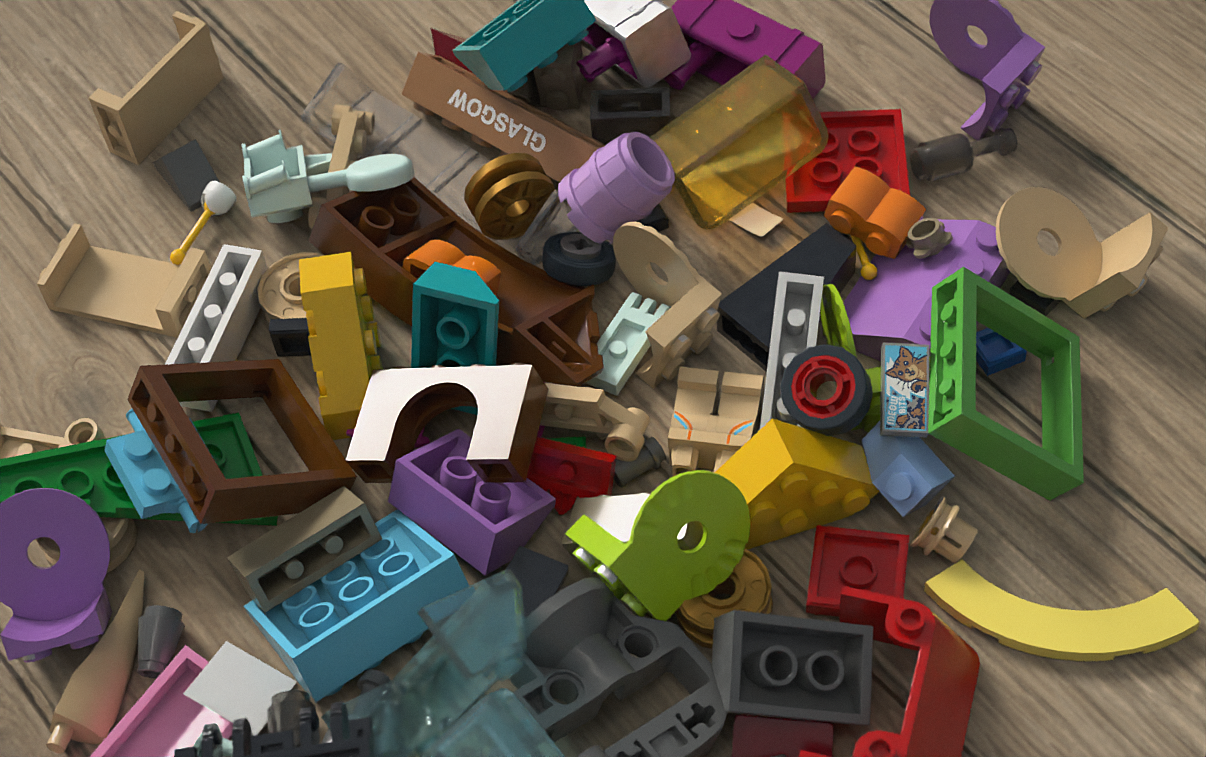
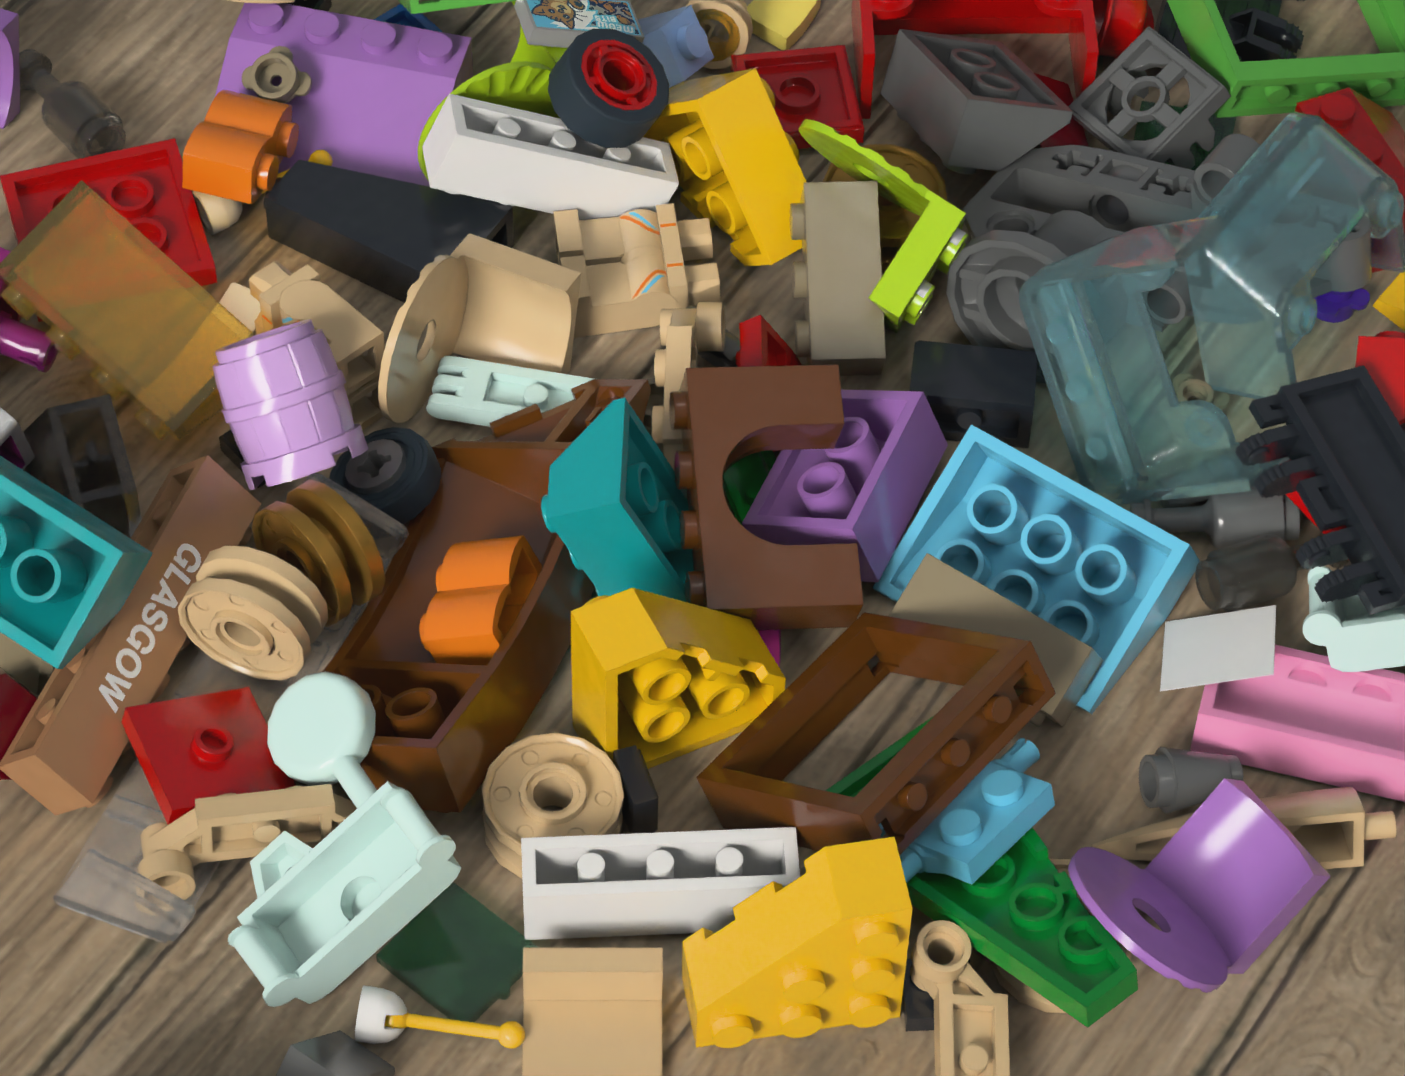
camera: 115 degrees left, 0 degrees up
none -> red plate [121,687,296,825]
none -> tan wheel [178,546,329,681]
none -> tan hips [249,261,385,430]
none -> clear green piece [376,882,539,1022]
none -> yellow brick [682,837,913,1048]

